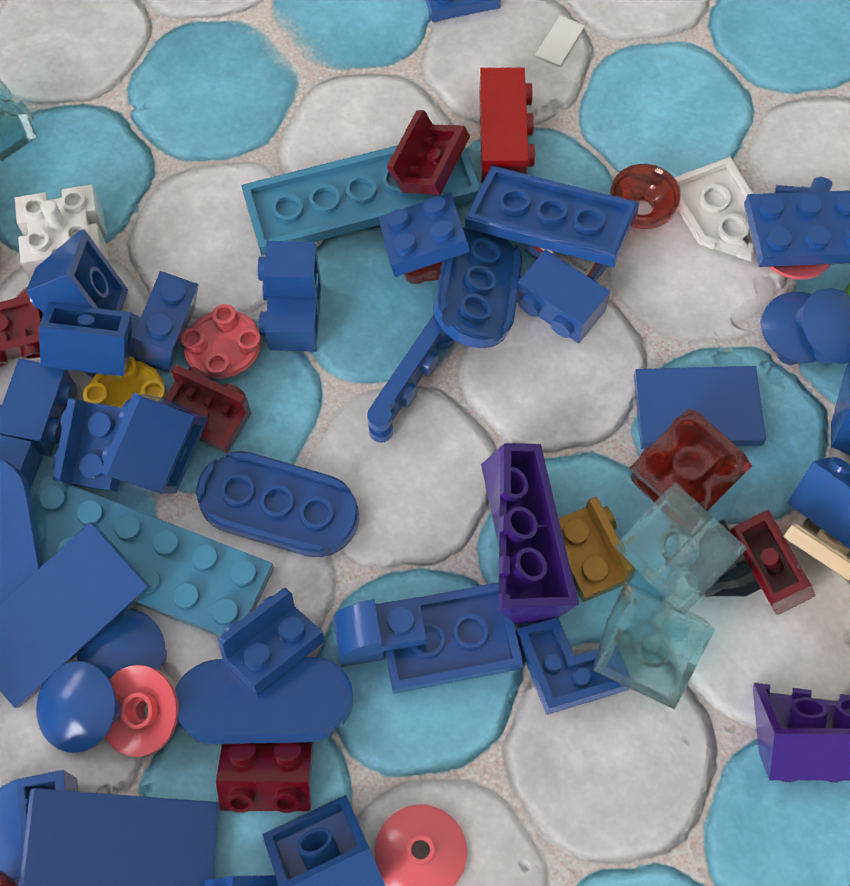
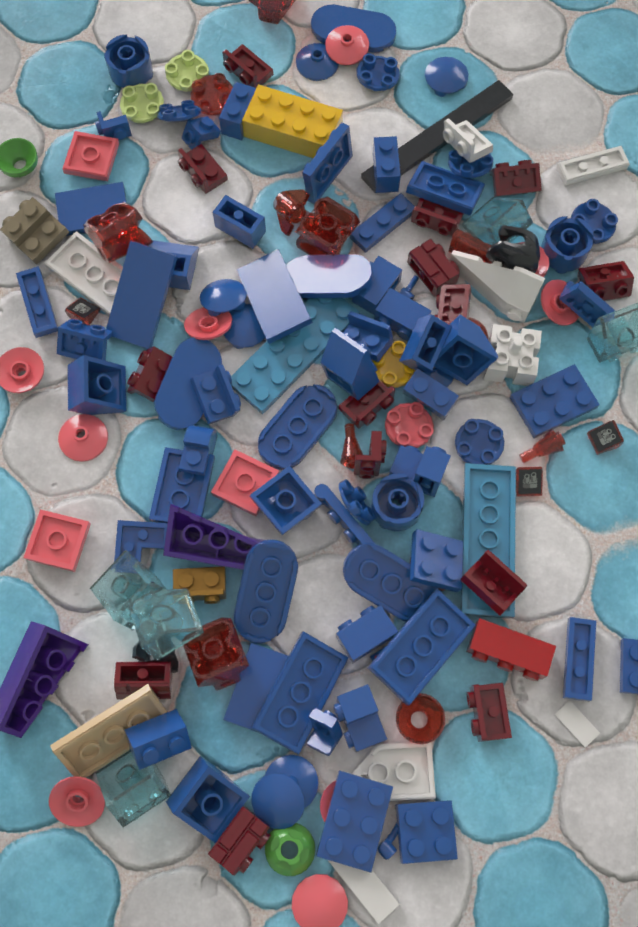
camera: 110 degrees right, 5 degrees up
none -> coral plate [23,509,91,572]
none -> coral plate [211,449,279,516]
none -> blue tile [234,540,298,643]
none -> blue slope [249,465,322,535]
none -> blue tile [250,631,349,755]
none -> blue bracket [307,708,343,756]
none -> blue brick [333,684,387,752]
none -> blue dish [339,479,376,525]
none -> clear red cone [340,423,363,469]
none -> dark red bracket [354,431,387,479]
none -> blue brick [371,474,424,531]
none -> blue plate [395,800,458,864]
none -> blue dish [455,419,505,465]
none -> dark red bracket [467,683,512,742]
none -> blue plate [510,364,600,438]
none -> slope [516,467,543,497]
none -> clear red cone [519,429,566,463]
none -> blue plate [563,617,596,702]
none -> slope [587,420,624,455]

